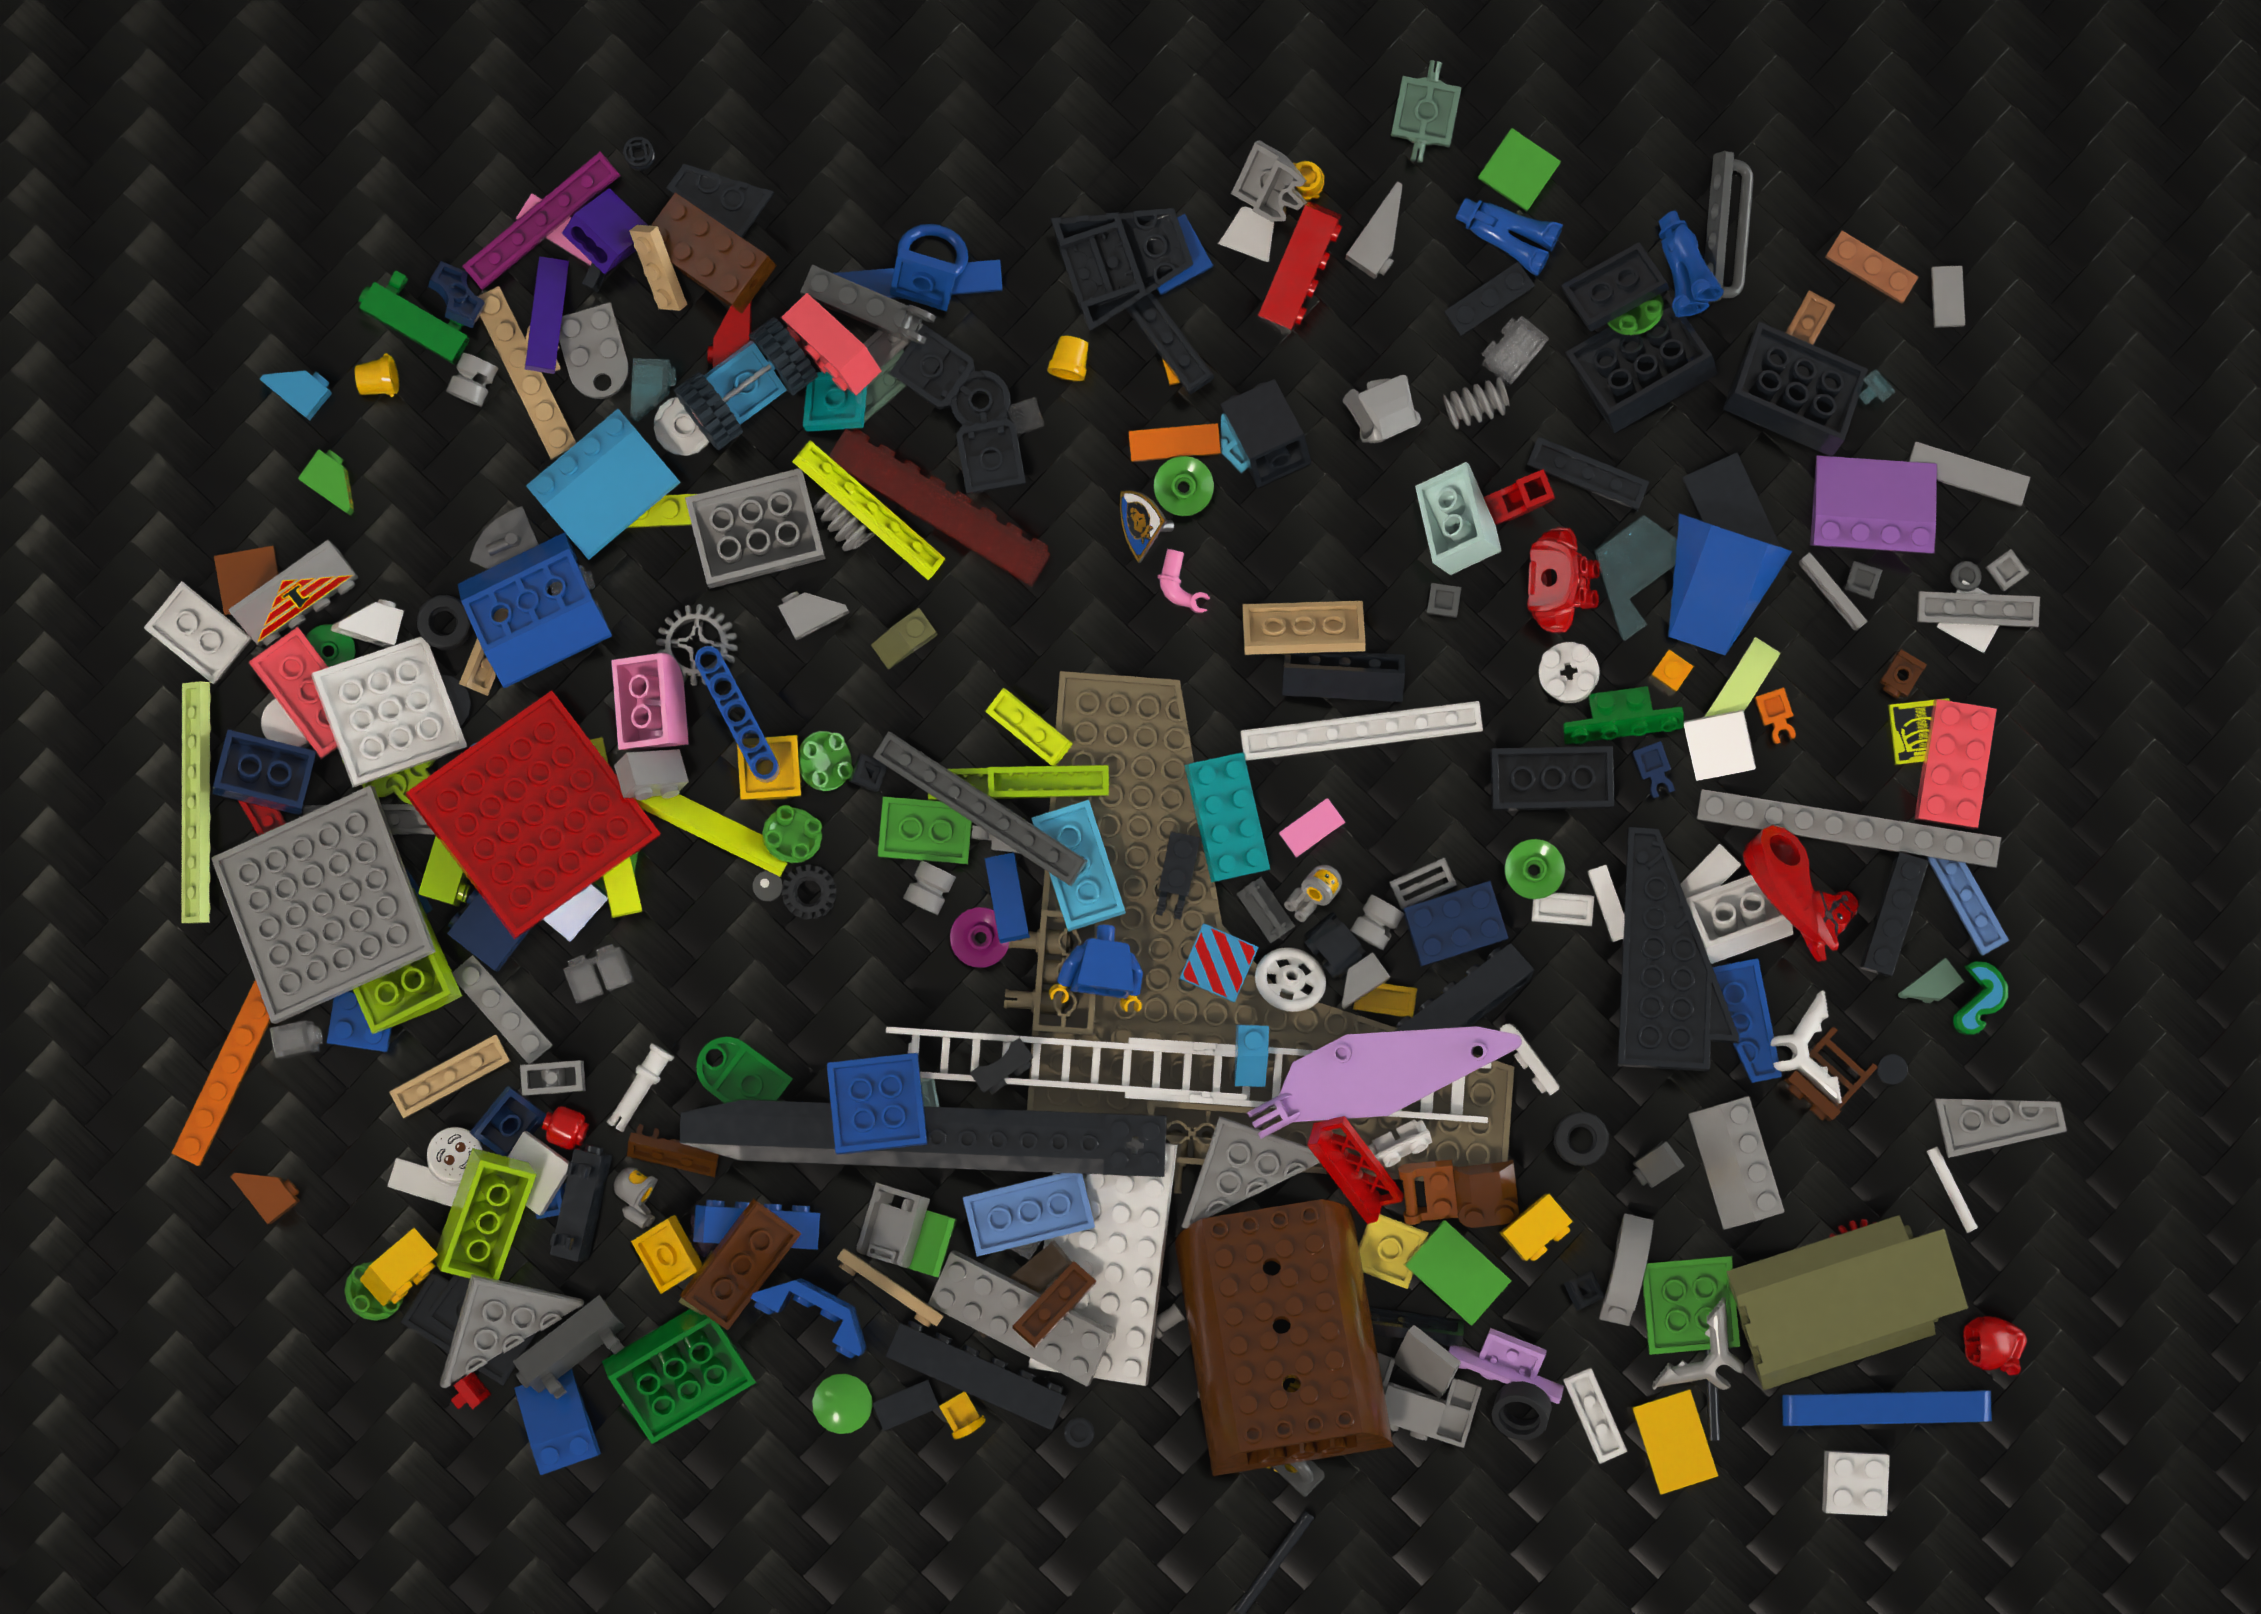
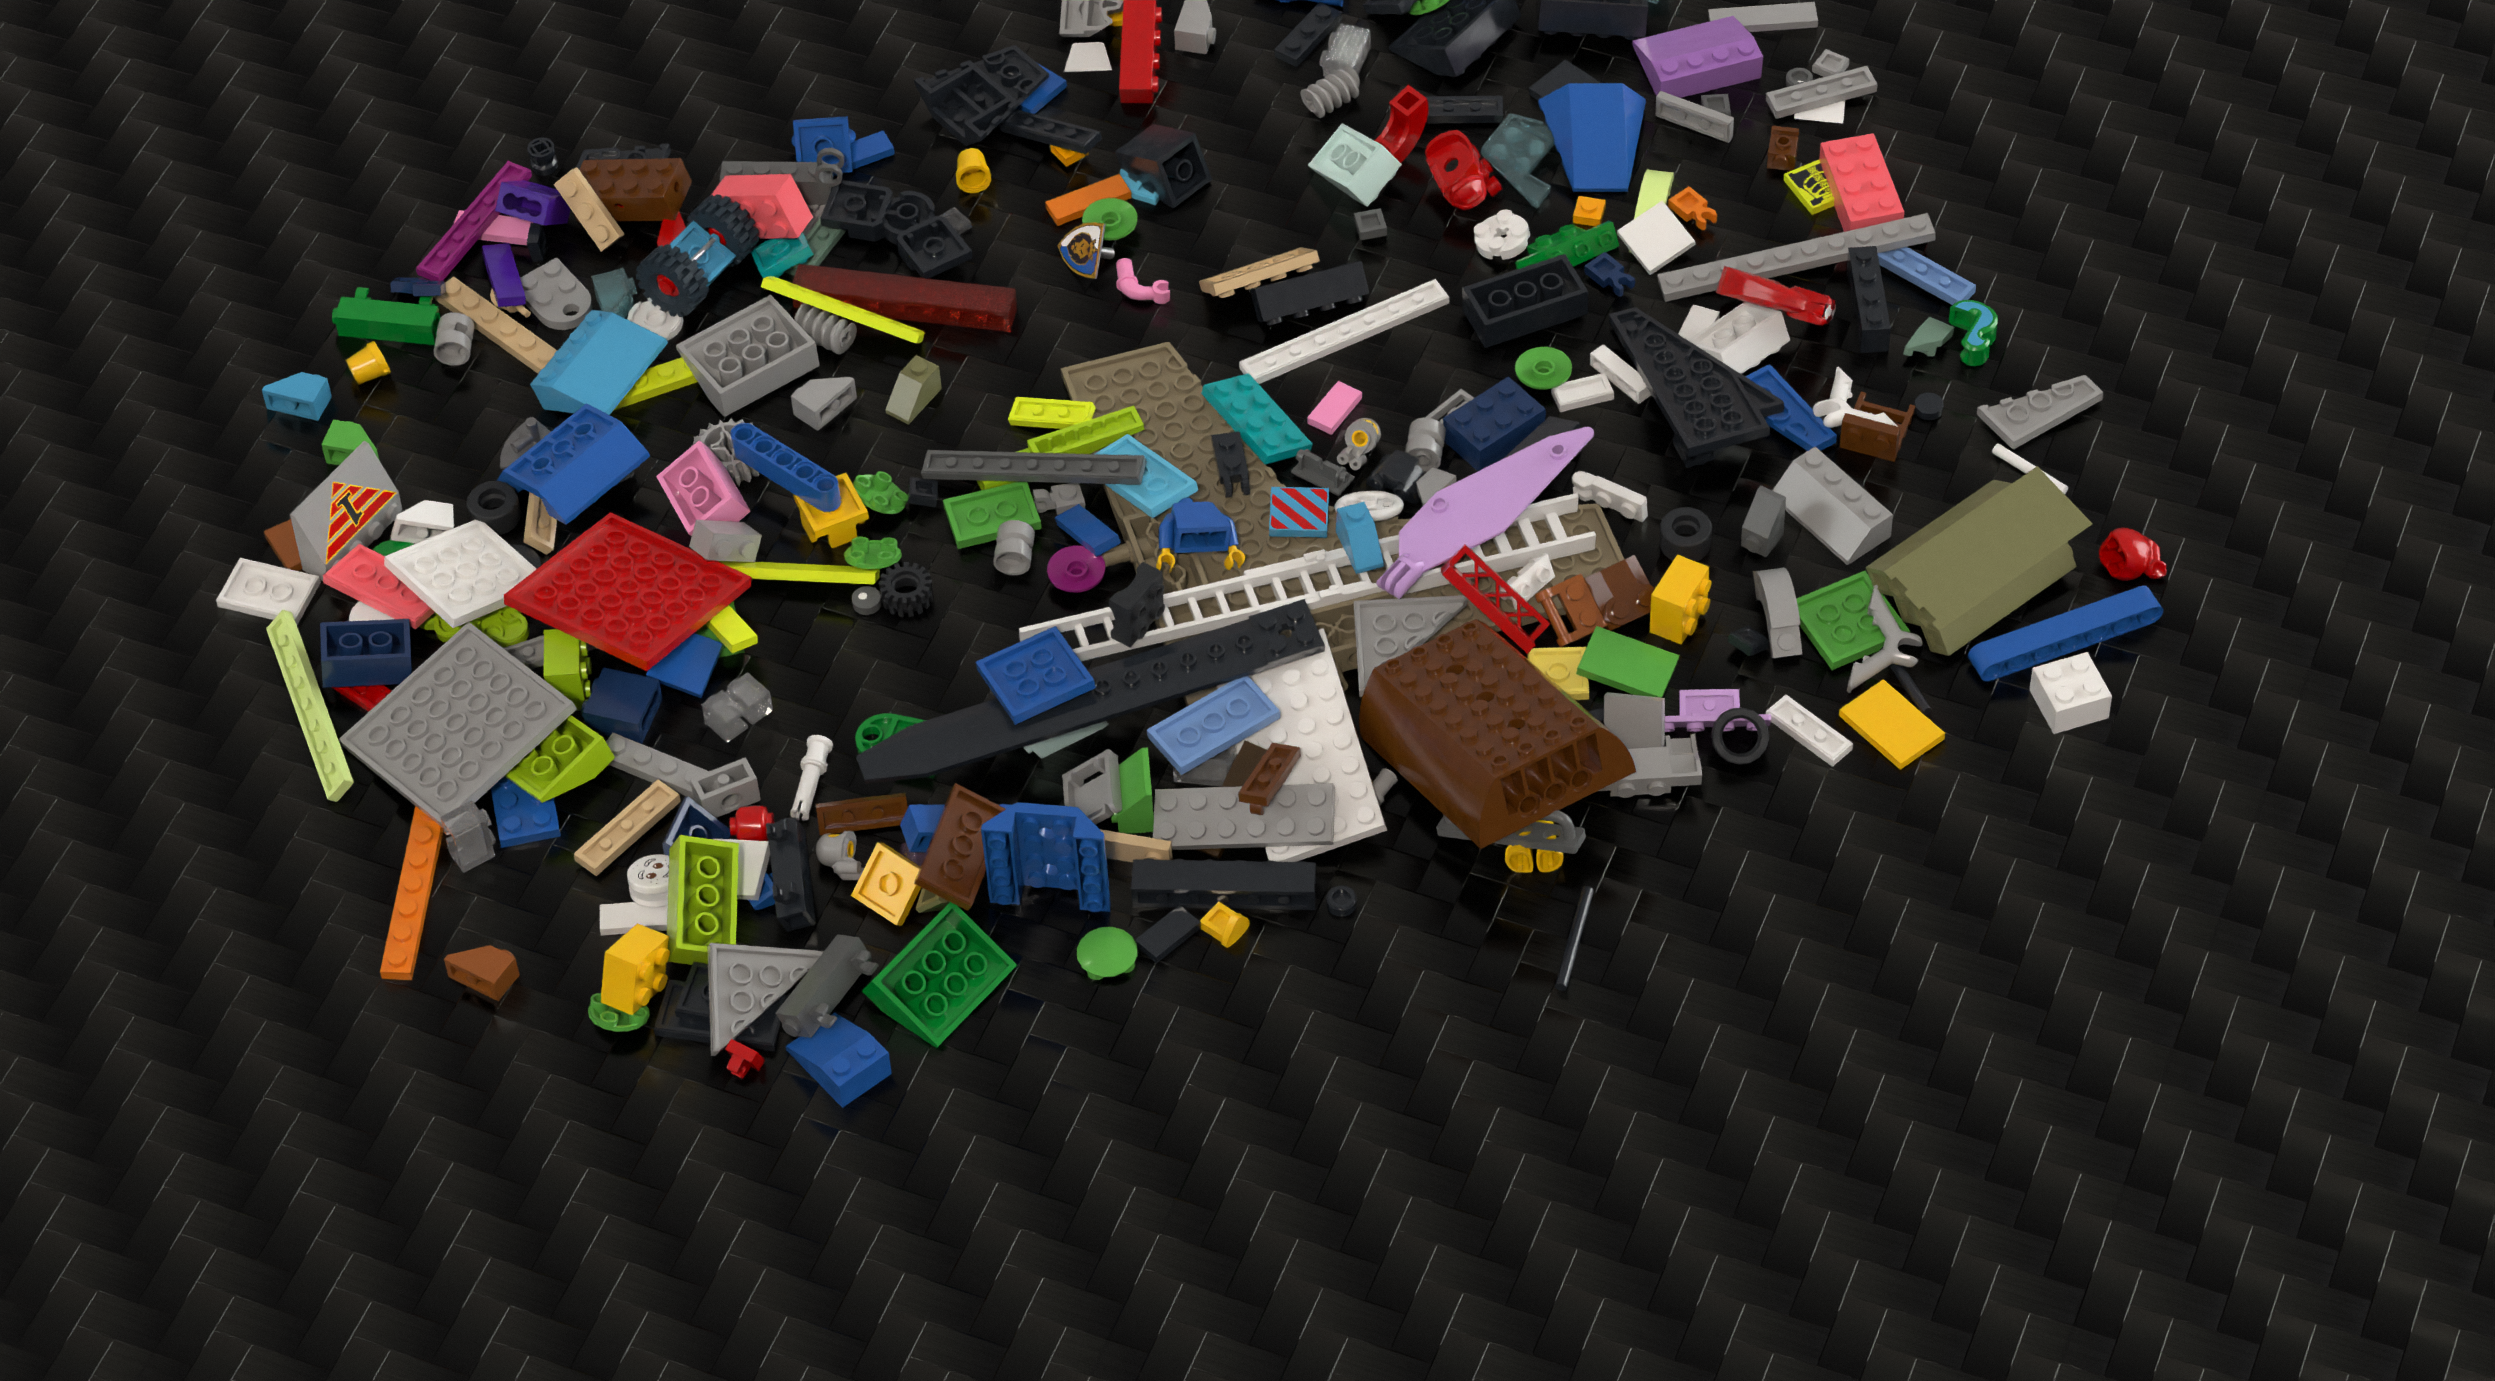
camera: 20 degrees left, 35 degrees down
light grey piece [1343,375,1421,443] -> none

